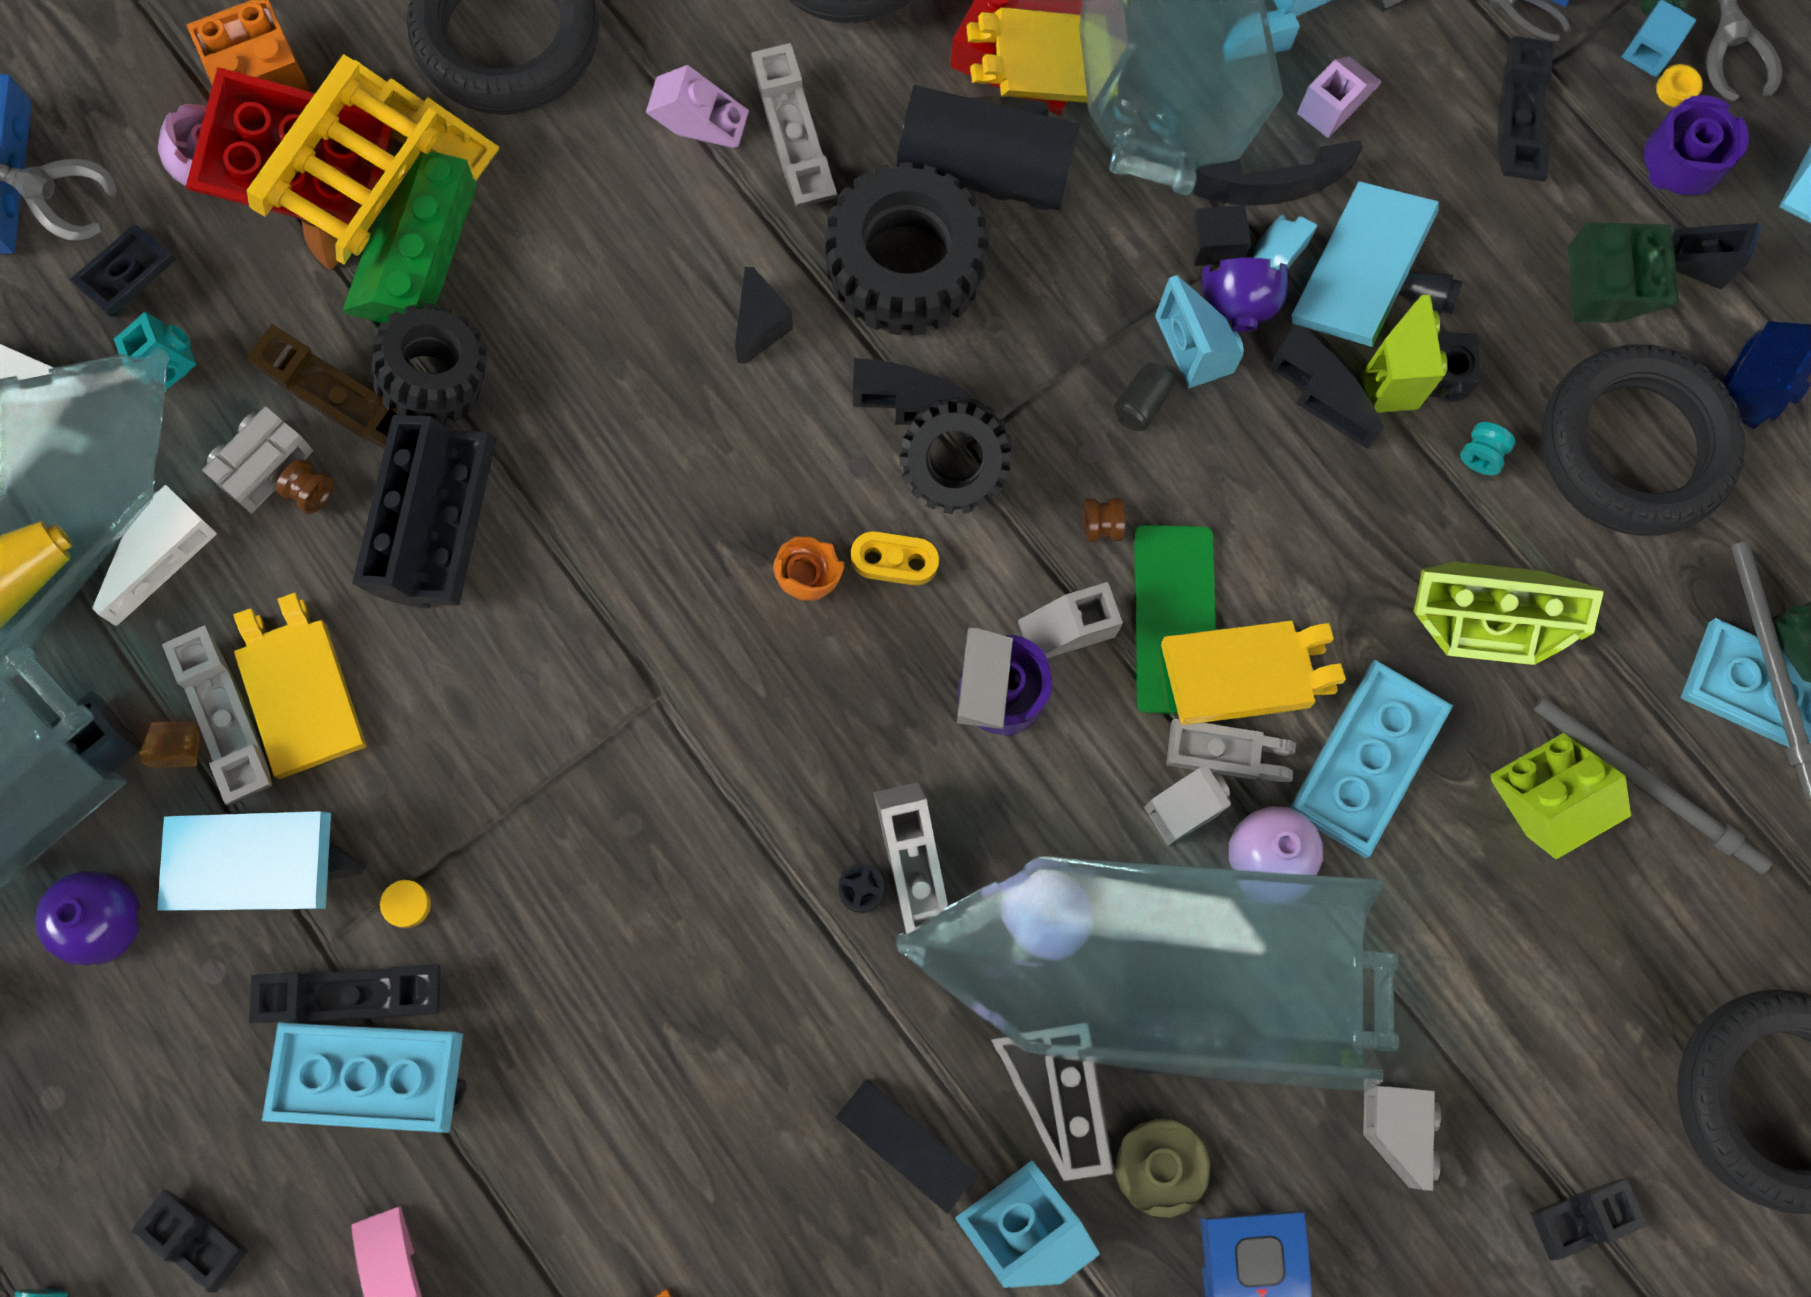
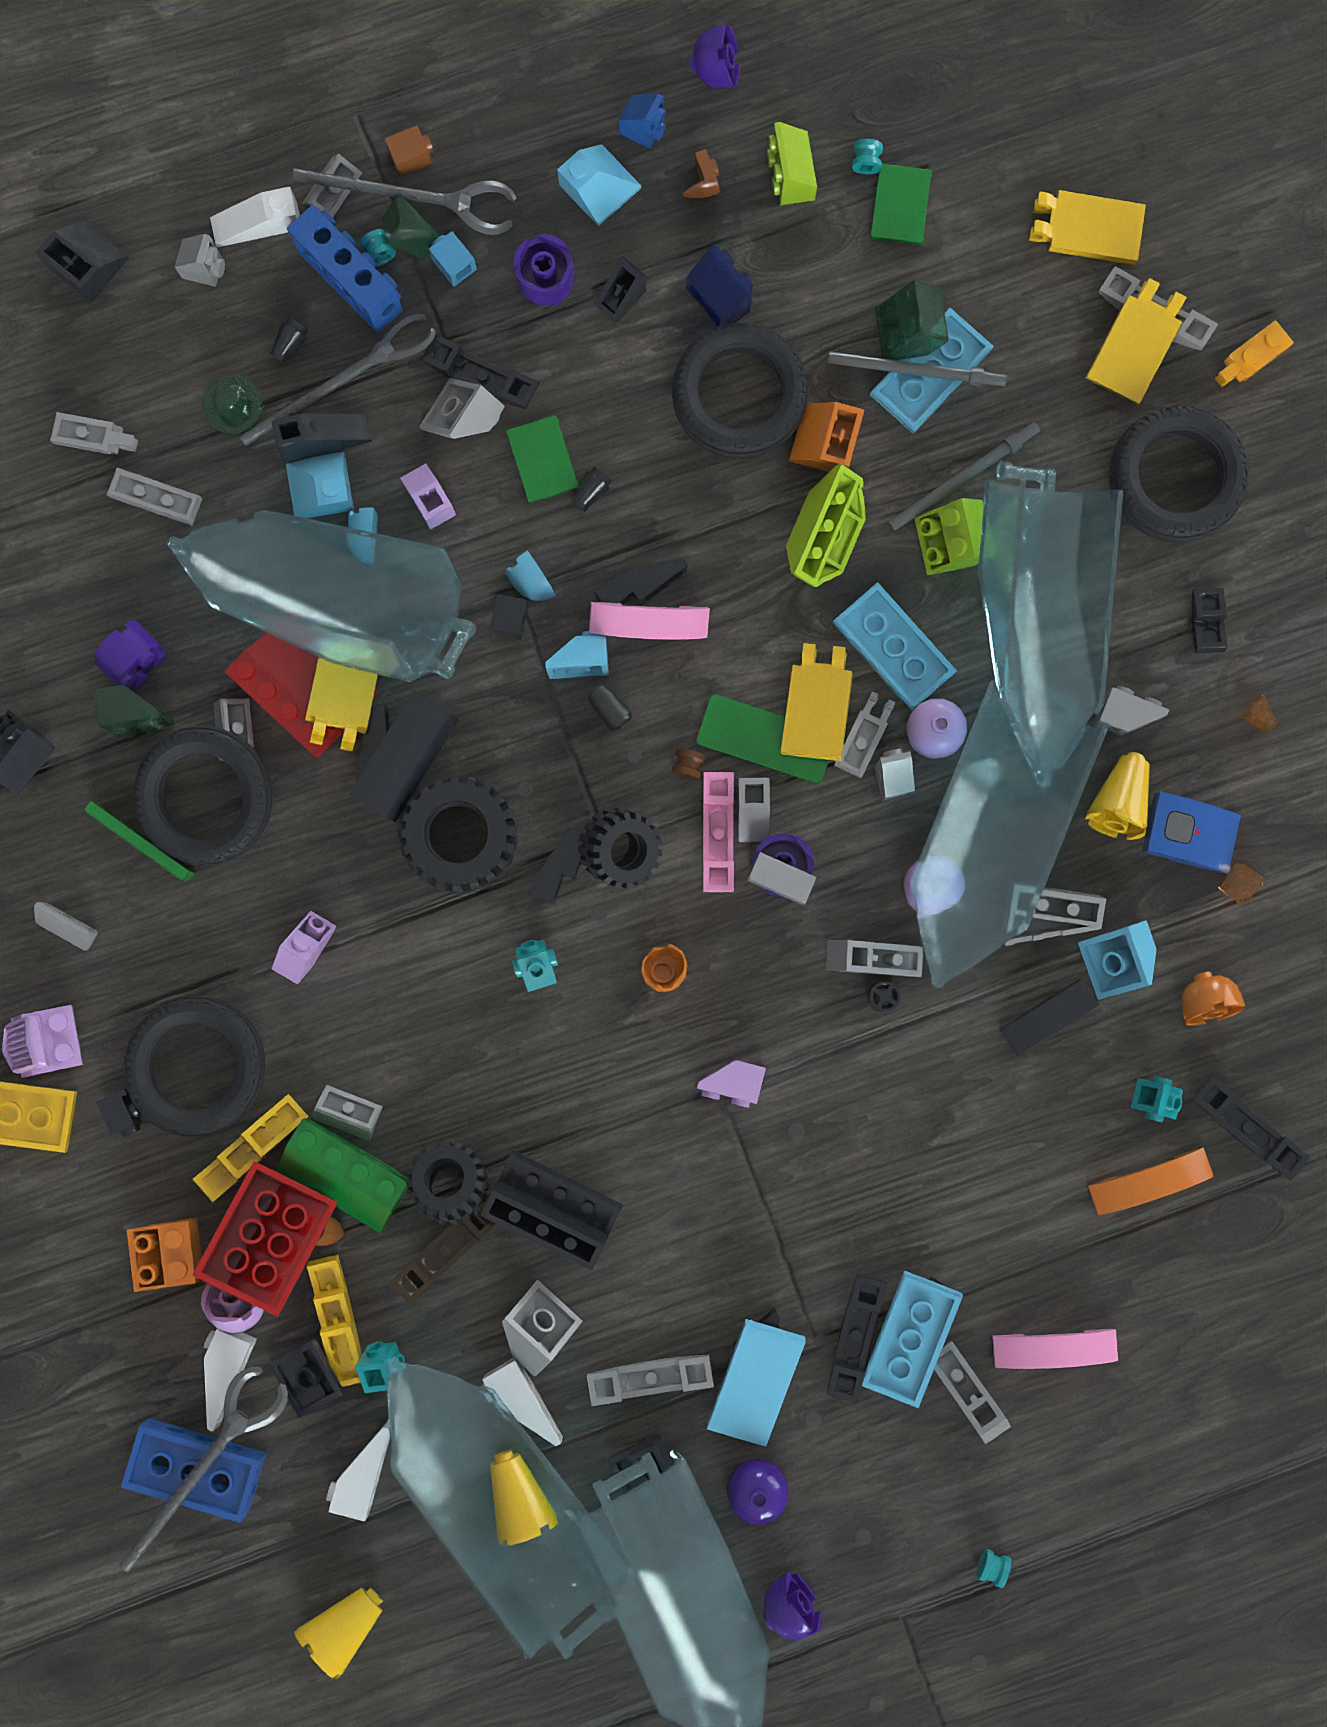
camera: 65 degrees left, 10 degrees up
black slope [131,1189,248,1293] -> none
clear orange slope [140,721,200,768] -> none
light grey brick [202,407,313,514] -> none
yellow tile [233,593,367,779] -> none
yellow fence [246,54,439,264] -> none
reddish brown wheel [276,458,334,514] -> none
yellow tile [380,880,431,928] -> none
black slope [735,266,793,364] -> none
light grey slope [751,43,837,207] -> none
yellow plate [851,532,939,585] -> none
olive tile [1114,1119,1210,1217] -> none
black slope [1192,140,1363,206] -> none
dark purple cylinder [1201,258,1288,332] -> none
medium azure tile [1292,181,1439,347] -> none
lime slope [1361,295,1447,413] -> none
black brick [1428,332,1480,402] -> none
teal wheel [1460,422,1516,475] -> none
clear green slope [1568,222,1679,323] -> none
yellow tile [1656,64,1702,107] -> none
none -> white slope [204,1329,257,1432]
none -> yellow slope [307,1255,362,1387]
none -> light grey slope [313,1085,383,1141]
none -> light grey slope [419,378,505,439]
none -> light grey slope [502,1280,583,1376]
none -> green piece [506,415,579,504]
none -> teal brick [512,939,558,992]
none -> bright pink slope [589,602,710,640]
none -> lavender slope [697,1060,766,1108]
none -> bright pink slope [703,772,734,892]
none -> orange slope [789,402,864,472]
none -> light grey slope [934,1341,1011,1444]
none -> clear light blue windscreen [978,461,1123,787]
none -> yellow cone [1085,752,1150,840]

